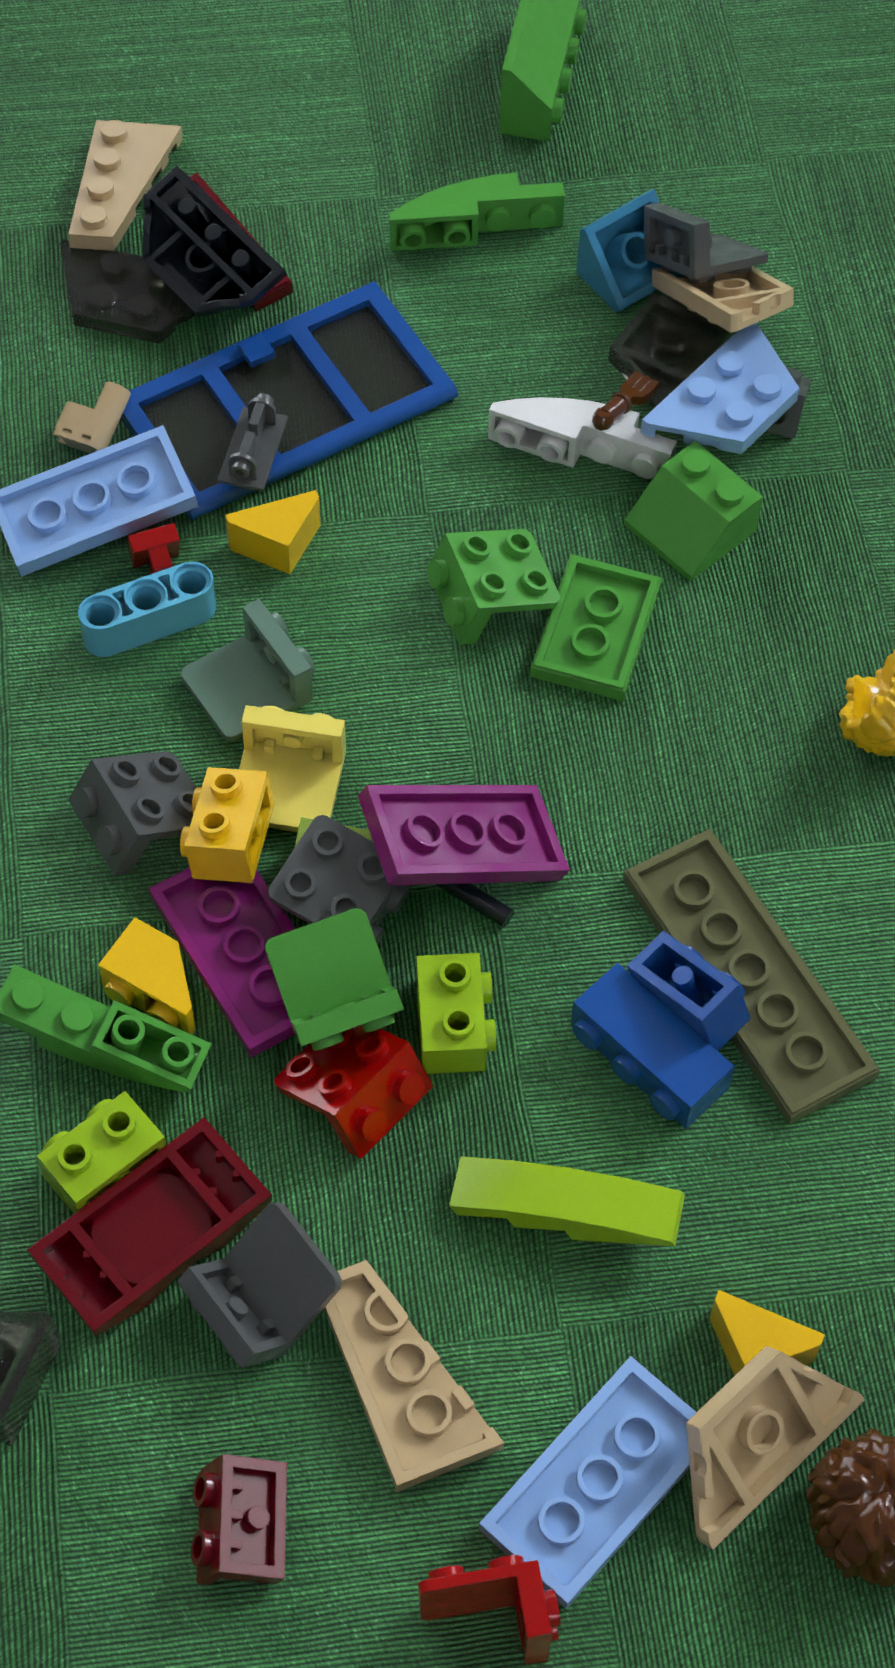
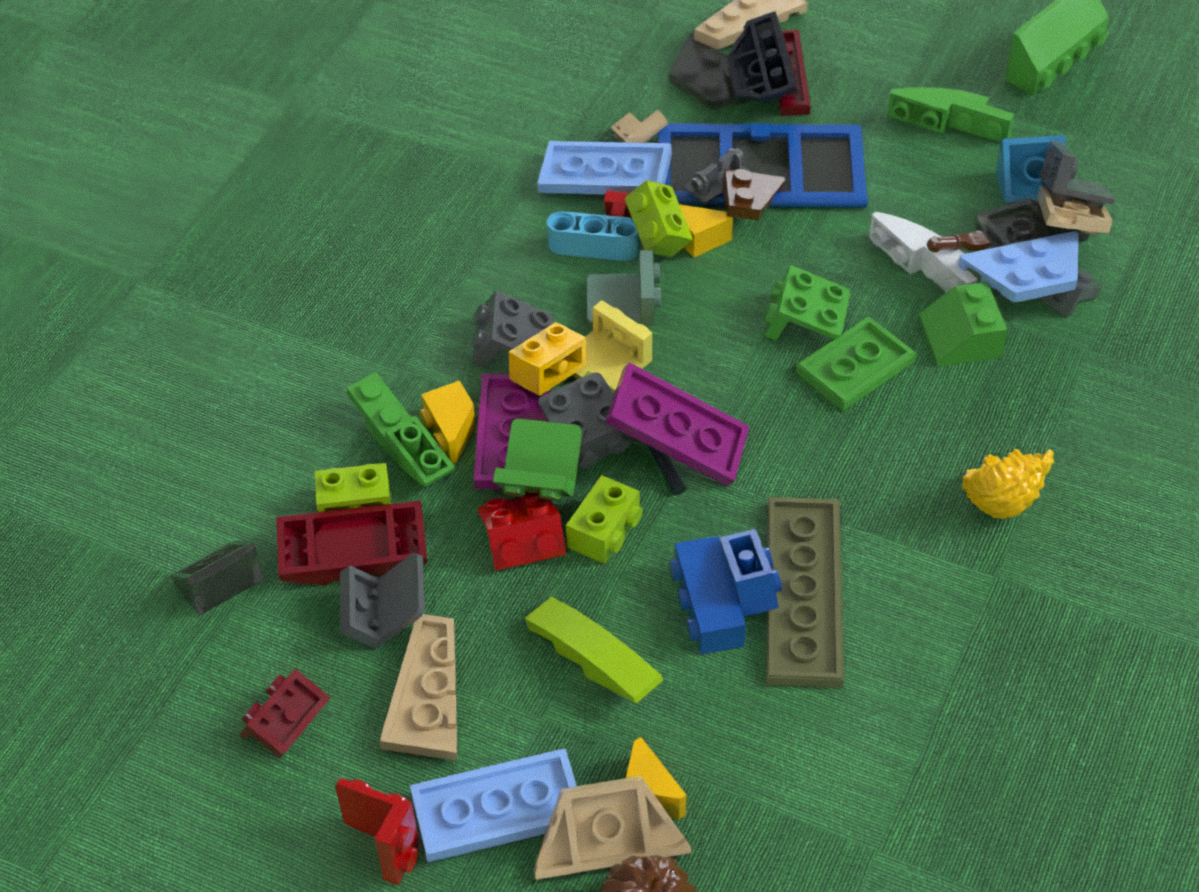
camera: 35 degrees right, 10 degrees down
none -> lime brick [624,180,693,257]
none -> wing [722,168,785,220]

